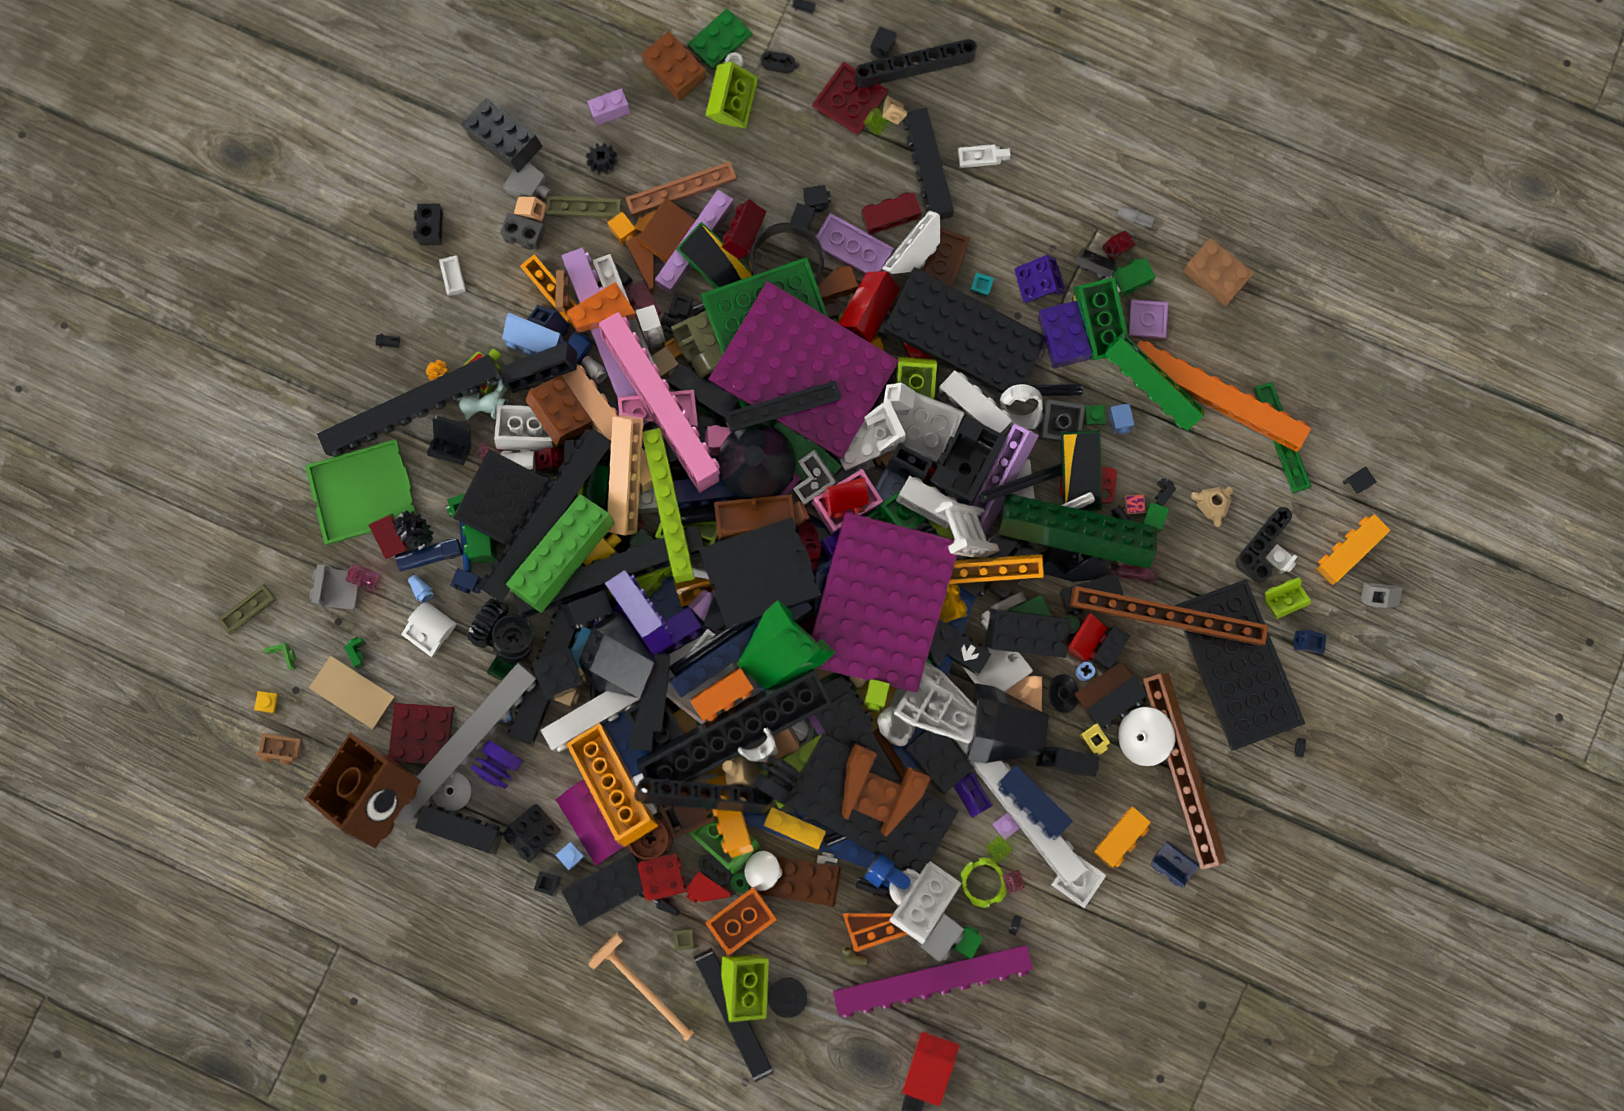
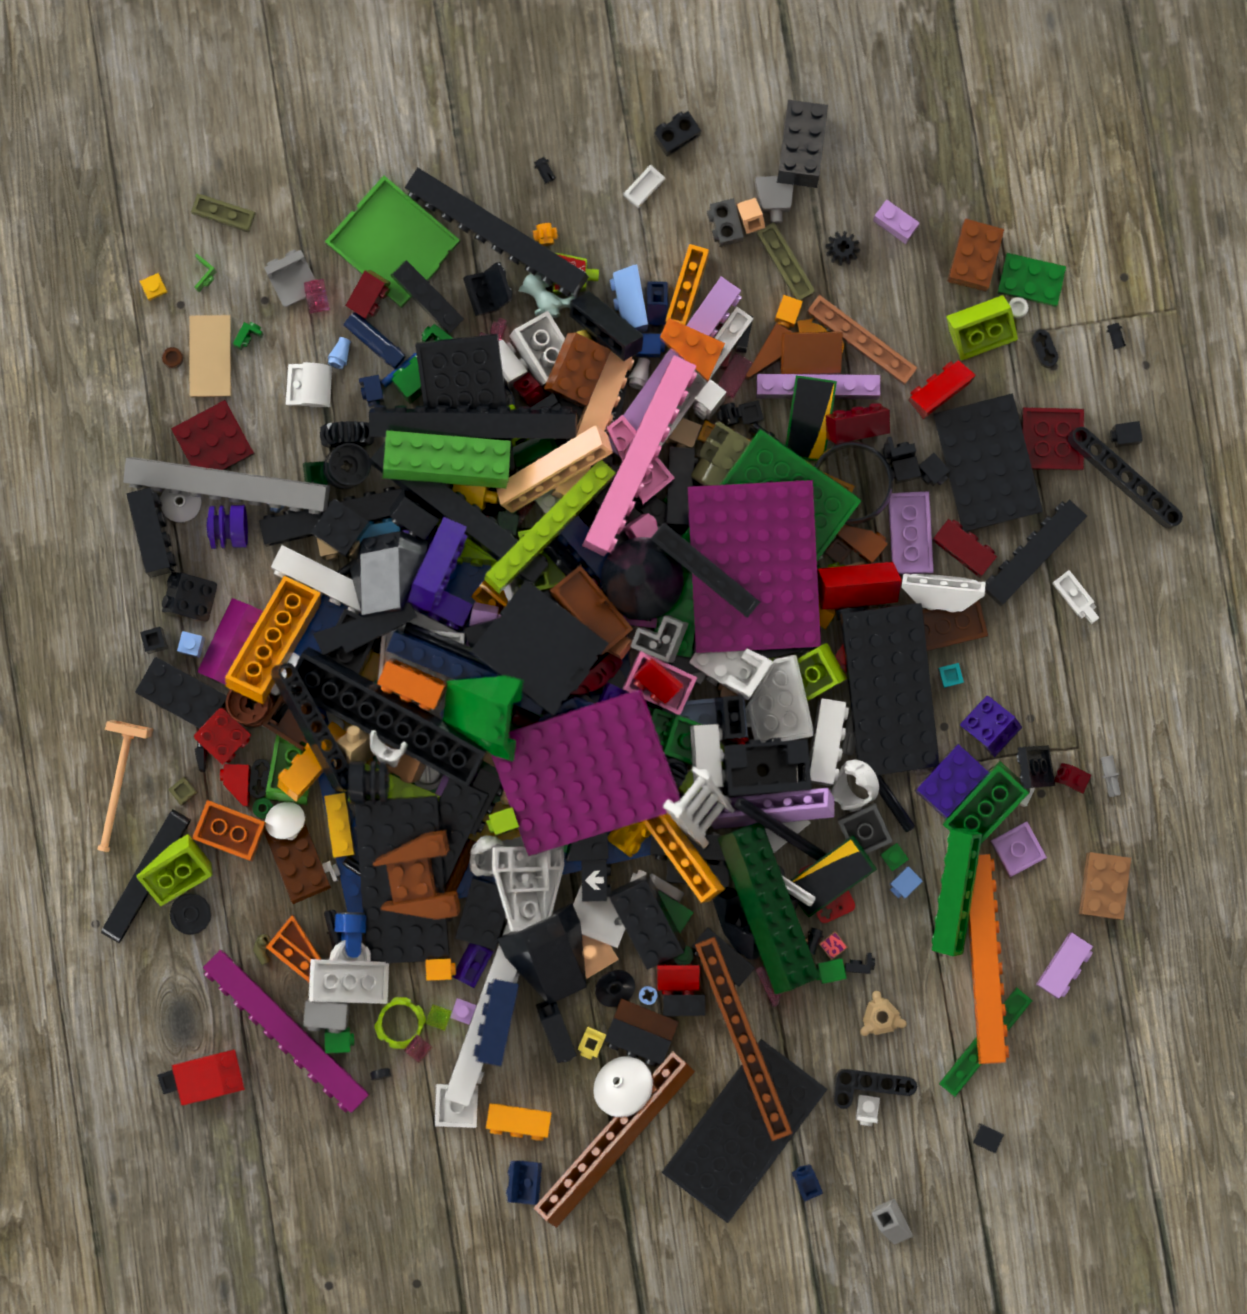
camera: 50 degrees right, 5 degrees up
medium nougat bracket [255,733,303,765] -> none
reddish brown brick [305,733,421,849] -> none
black gear [394,510,434,550] -> none
medium nougat plate [555,270,570,312] -> none
clear neon green plate [863,108,889,135] -> none
tan bracket [882,96,907,125] -> none
white panel [884,383,915,411] -> none
green brick [1111,257,1156,298] -> none
lime bracket [1265,577,1311,619] -> none
black tile [1294,738,1306,758] -> none
light orange brick [1316,514,1391,585] -> none
none -> reddish brown tile [162,347,183,369]
none -> black brick [390,260,464,334]
none -> light orange brick [426,959,456,981]
none -> black bracket [882,437,916,465]
none -> red slope [908,360,976,419]
none -> black plate [933,393,1043,532]
none -> lavender brick [1036,933,1093,999]

